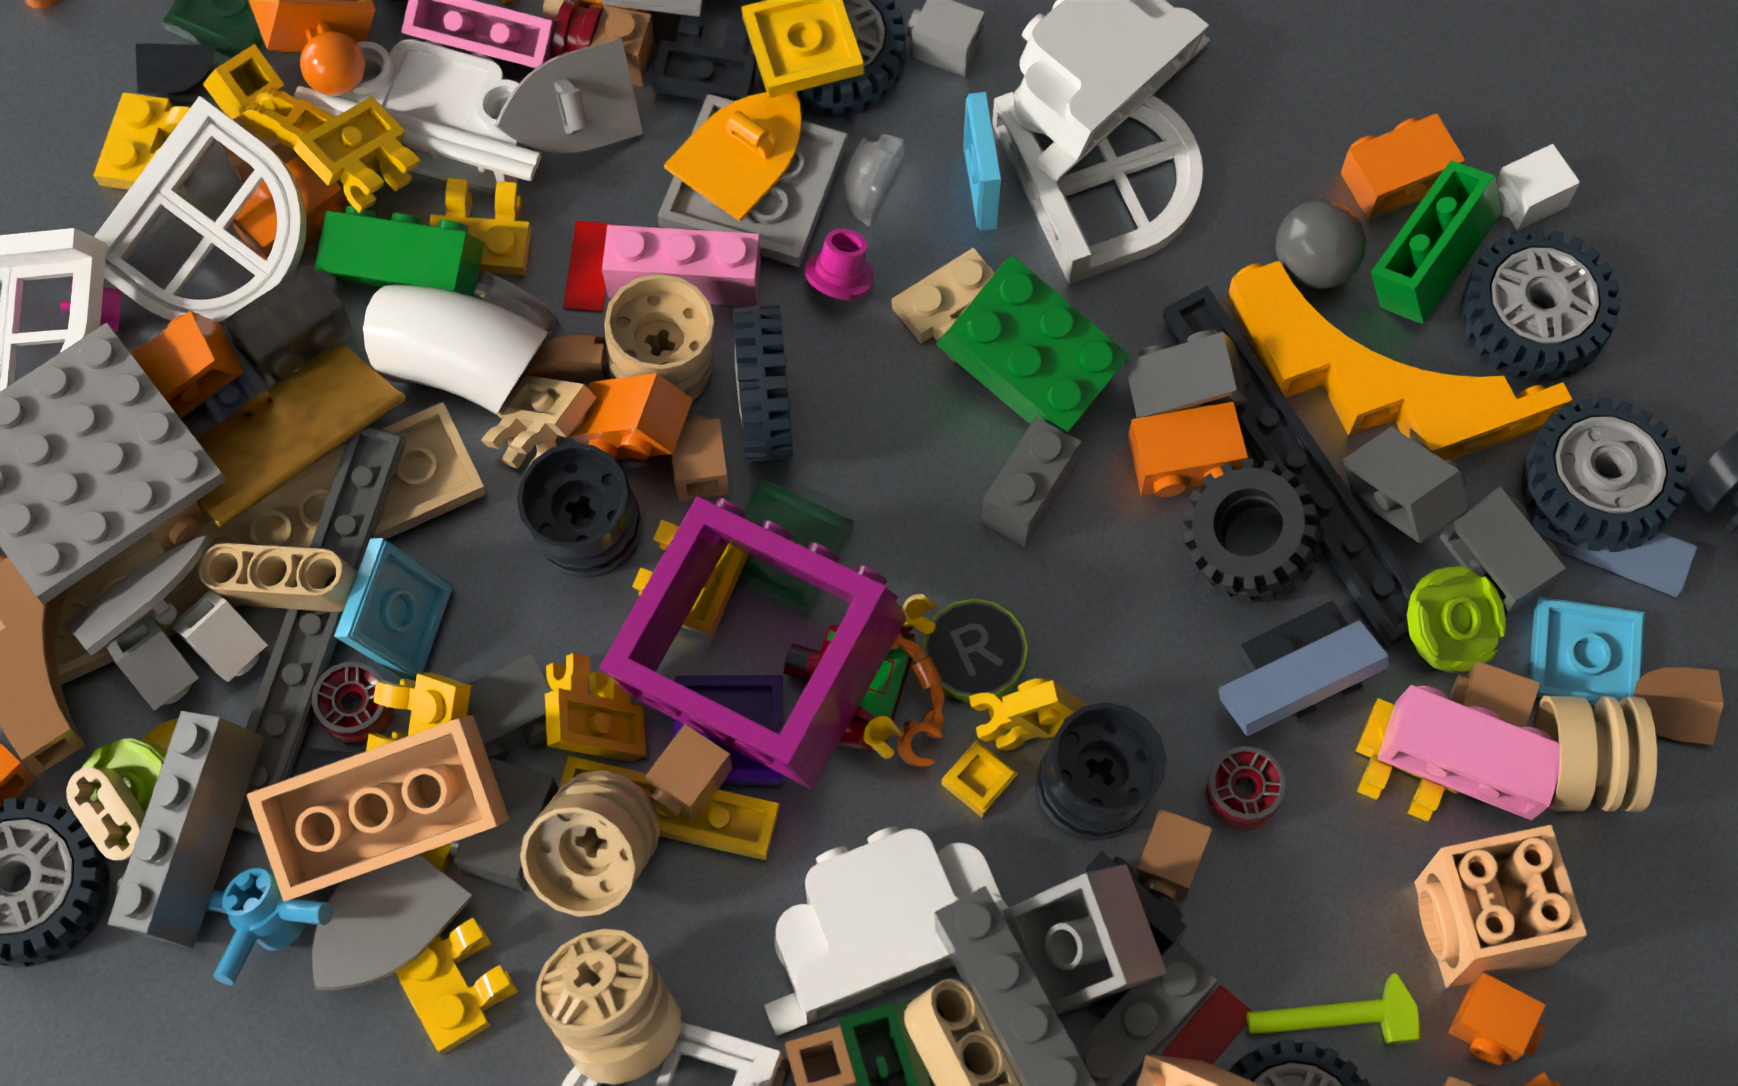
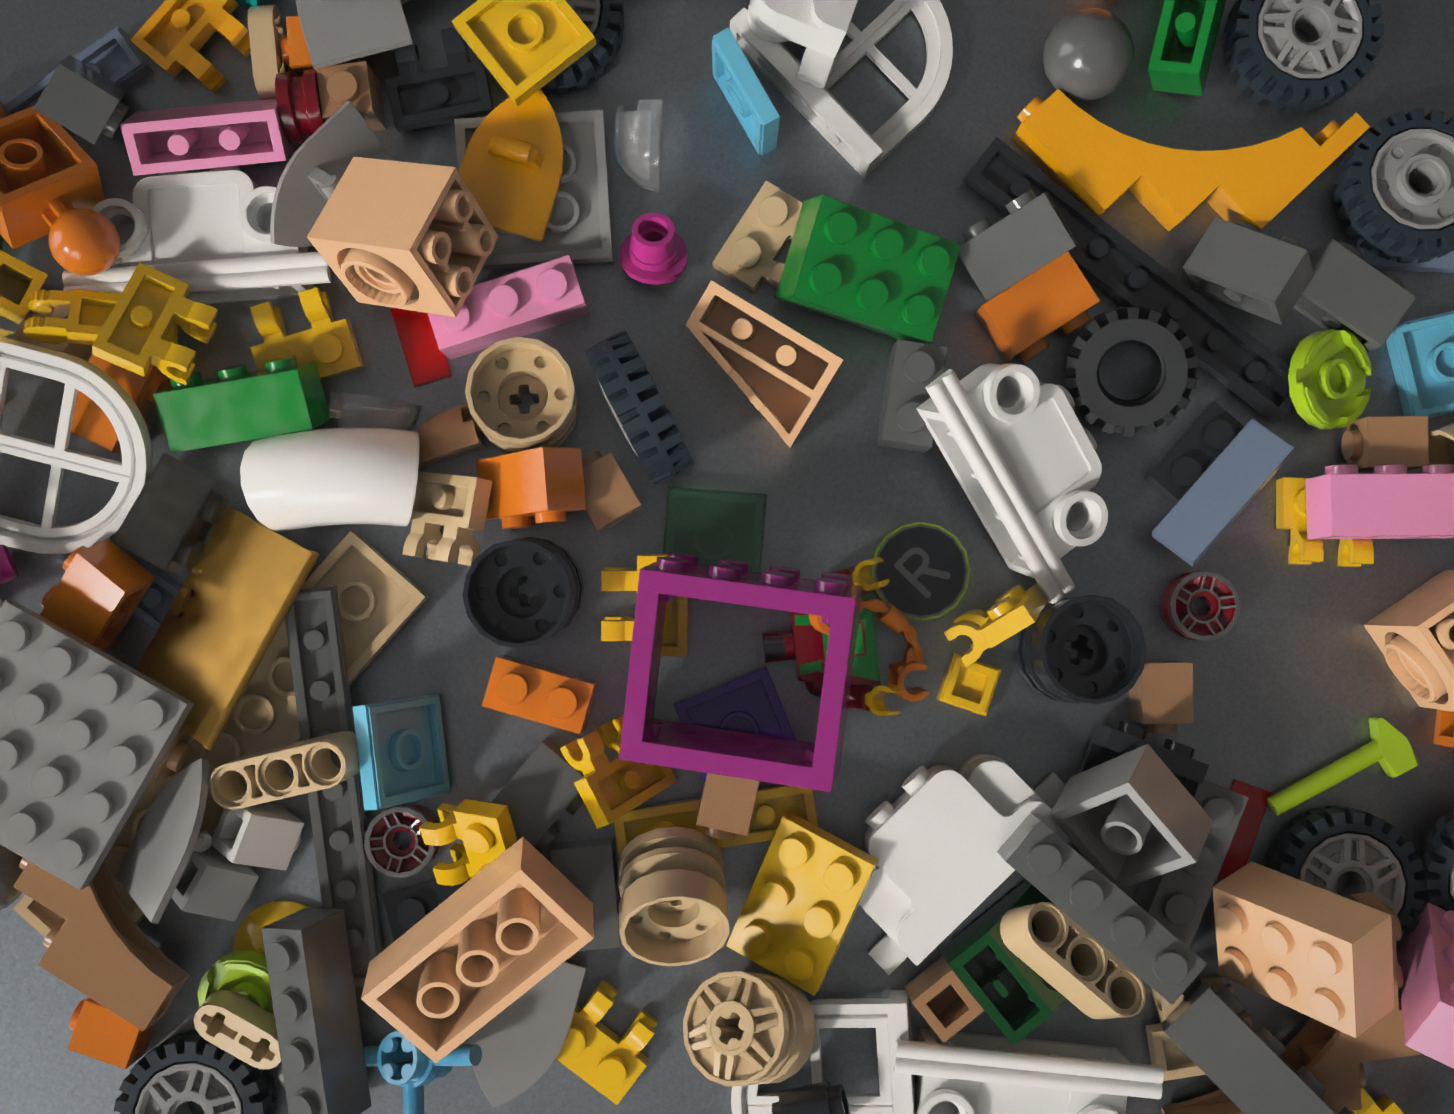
camera: 25 degrees left, 20 degrees up
none -> light nougat brick [307,157,498,317]
none -> orange brick [482,655,599,734]
none -> light nougat wedge [685,280,844,448]
none -> yellow plate [726,811,879,996]
none -> white brick [916,363,1108,604]

